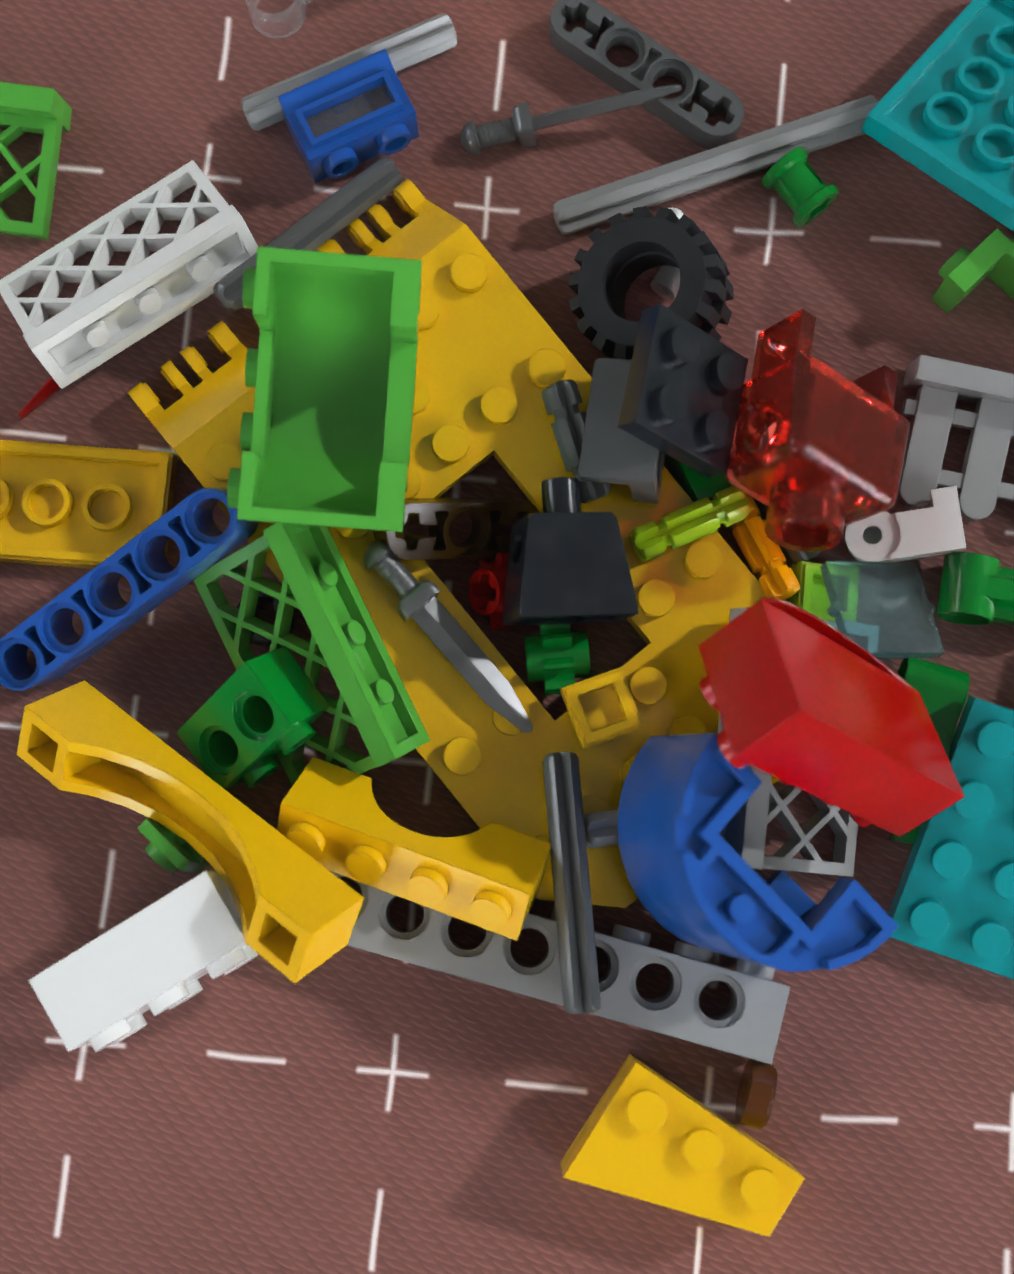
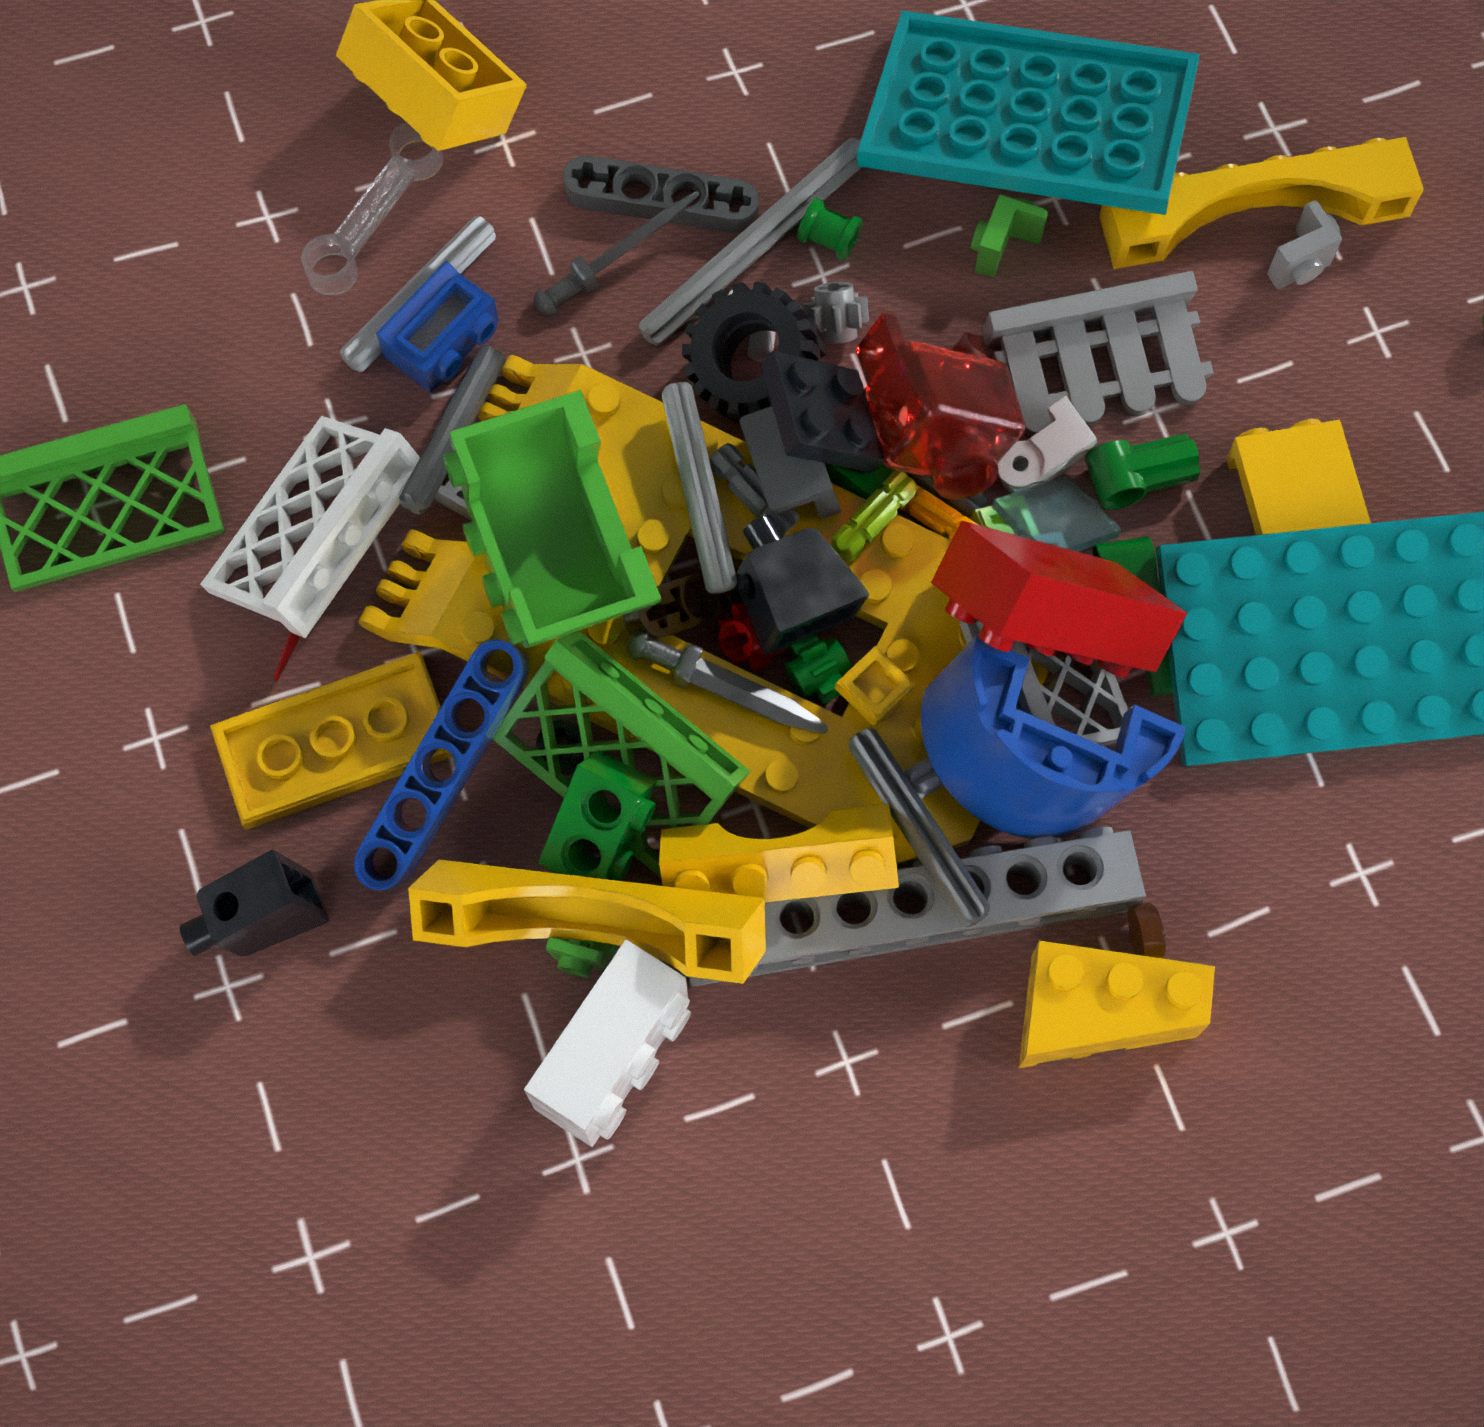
camera: 25 degrees left, 10 degrees down
none -> light grey axle [662,382,737,594]
none -> light grey gear [802,282,869,344]

